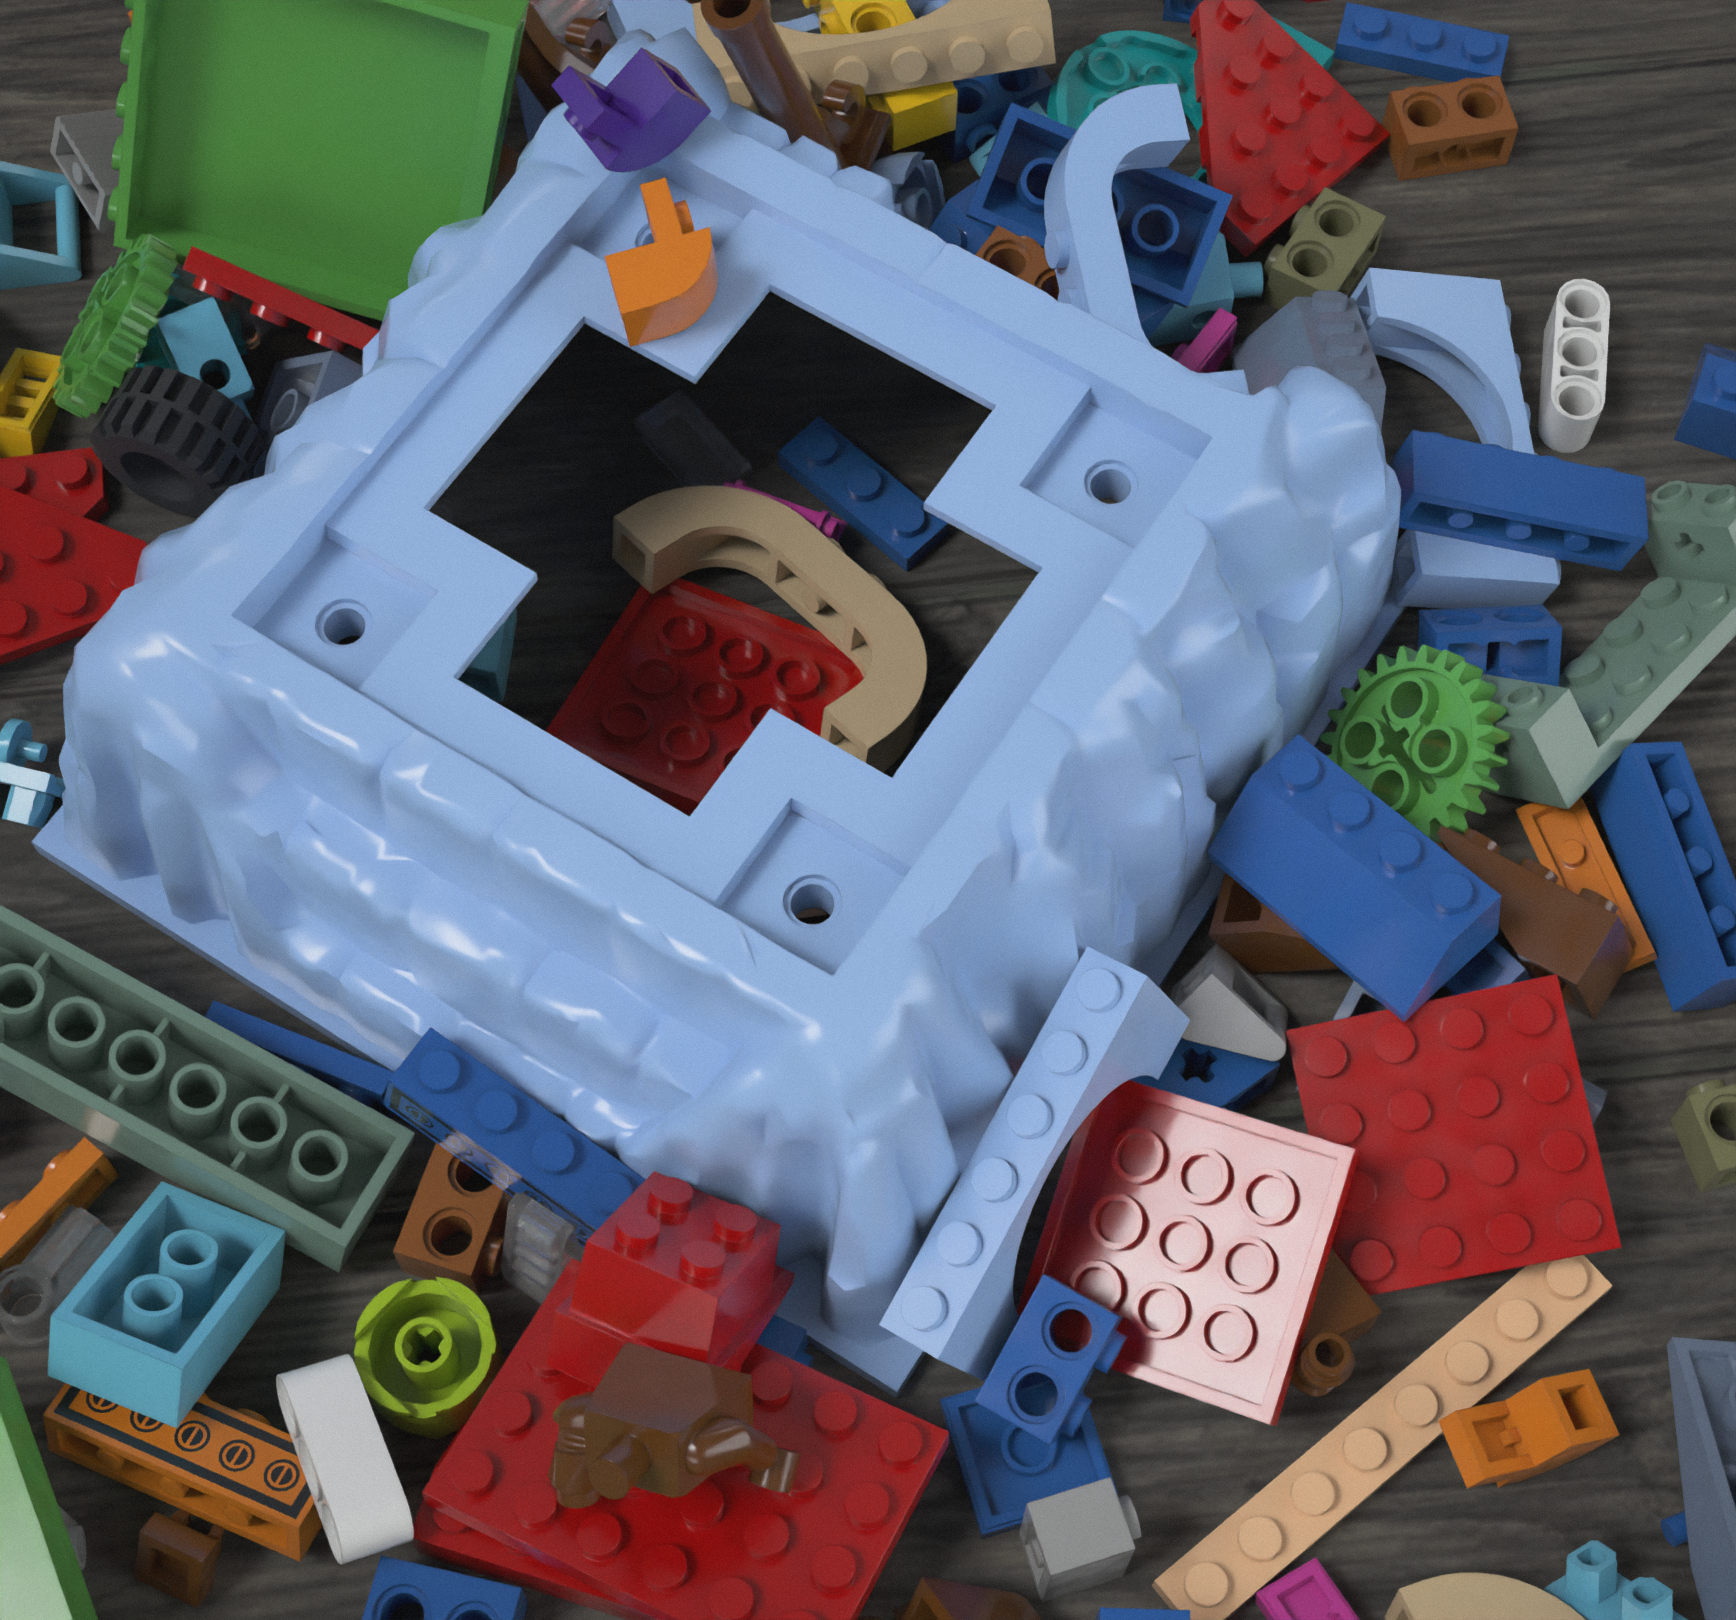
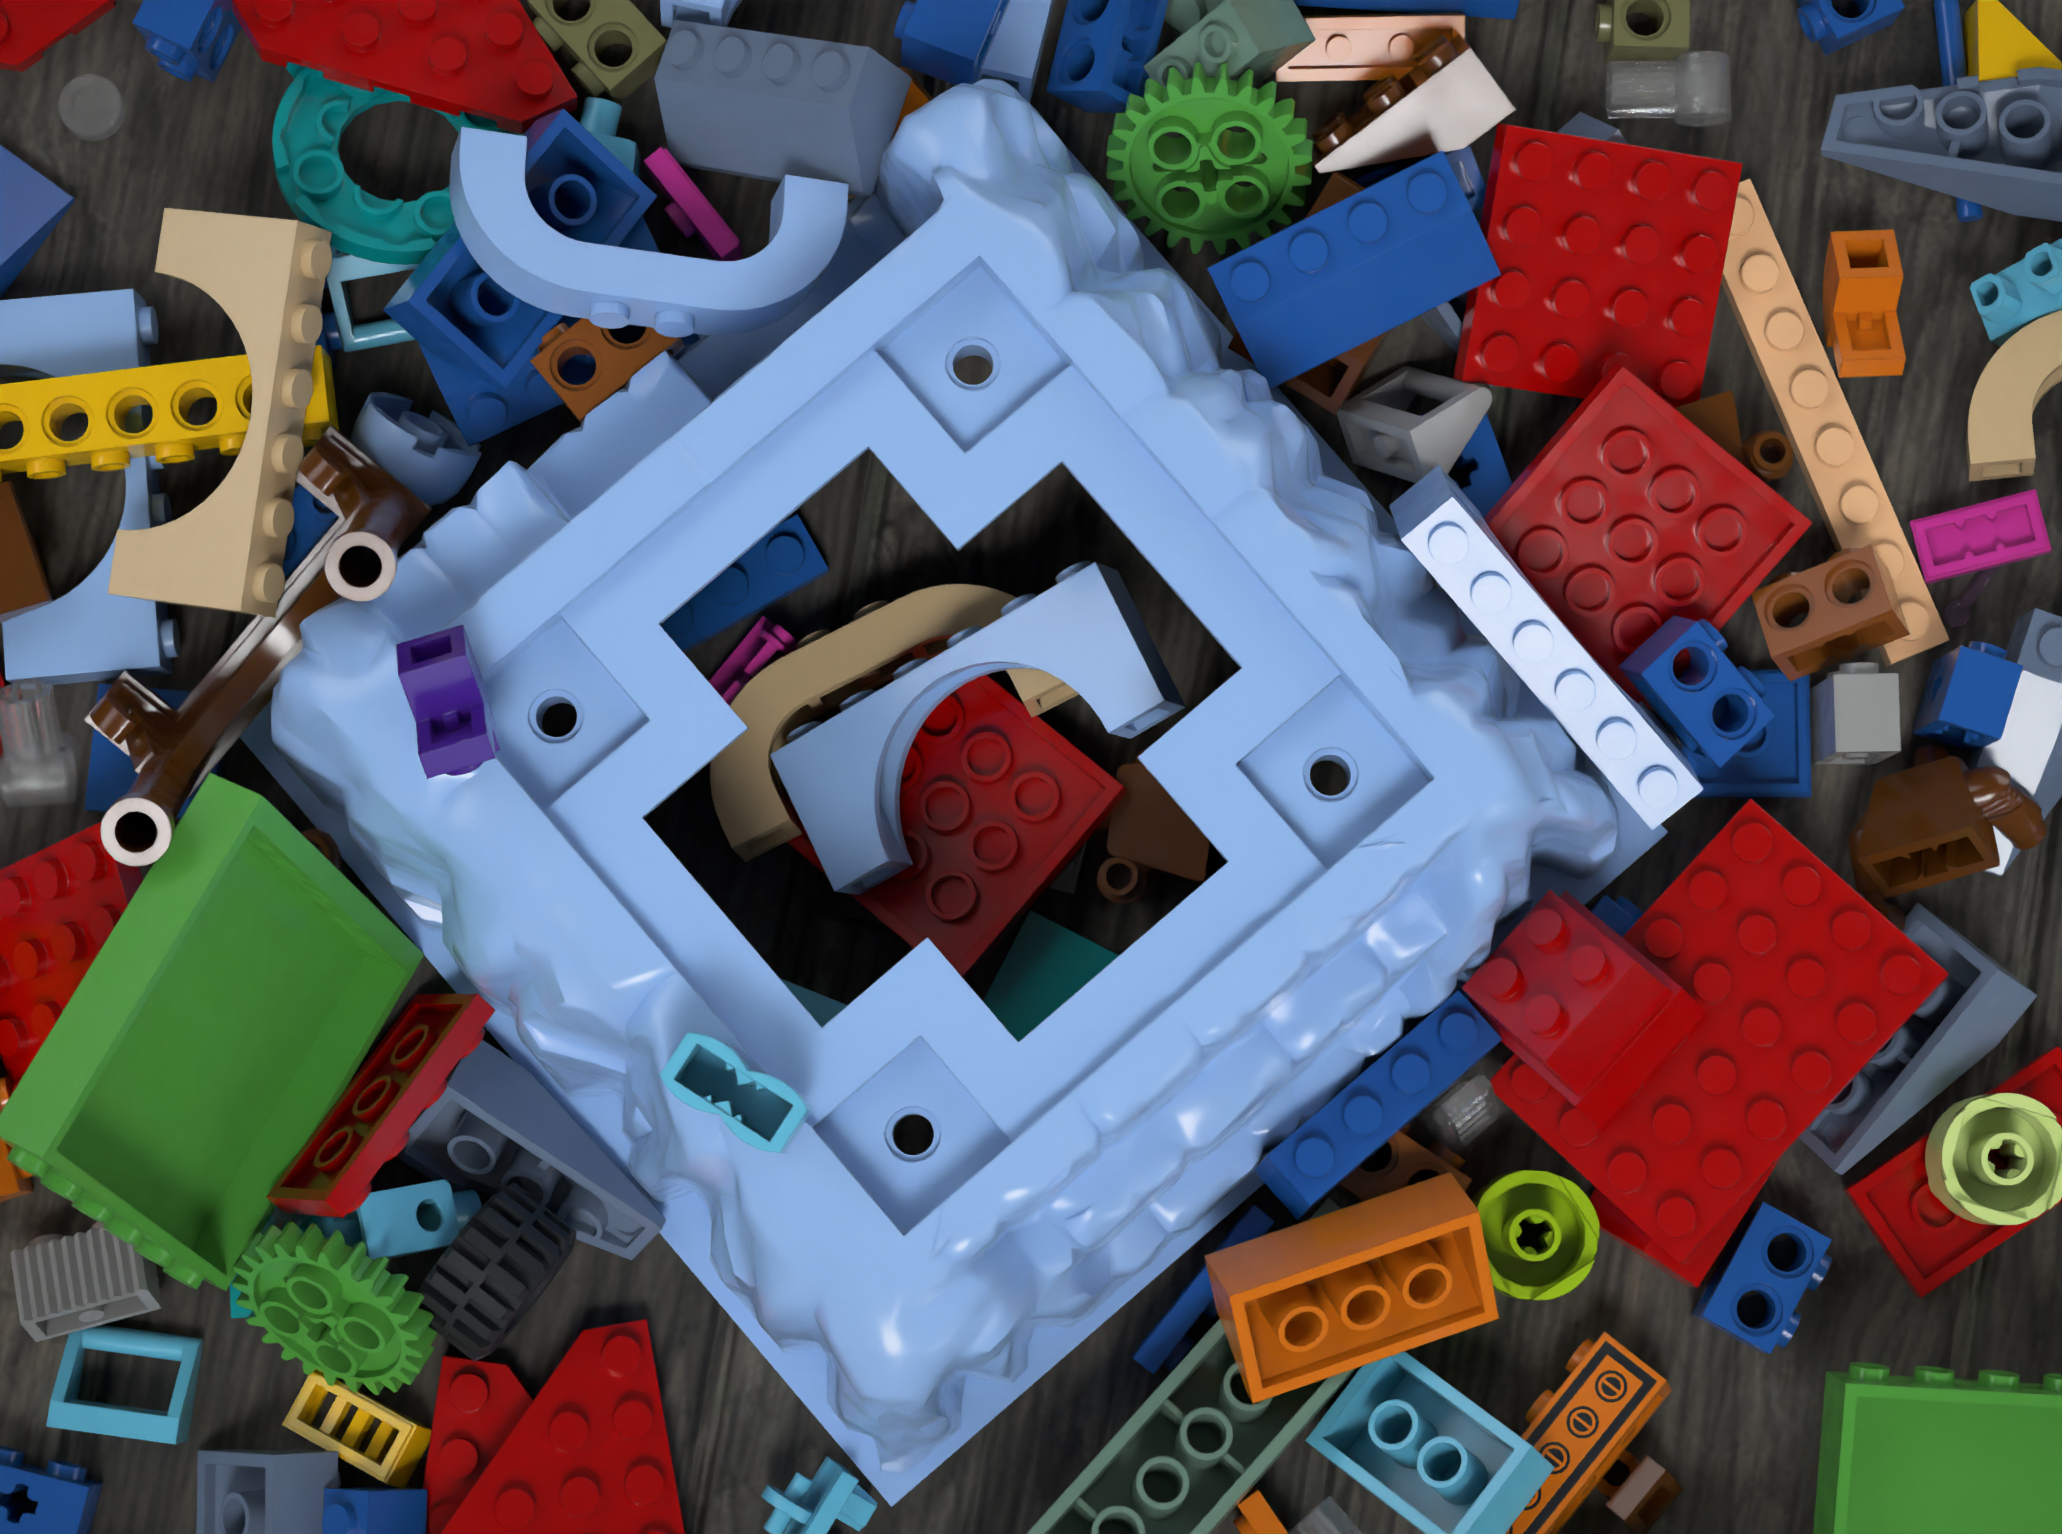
camera: 75 degrees left, 20 degrees up
white beam [276,1354,414,1565] -> none
reddish brown torso [547,1342,801,1508] -> none
orange brick [604,177,718,347] -> none
none -> medium azure brick [660,1032,812,1153]
none -> light blue arch [770,561,1186,895]
none -> orange slope [1204,1172,1499,1404]
none -> clear piece [1605,51,1732,127]
none -> dark orange brick [1751,544,1910,681]

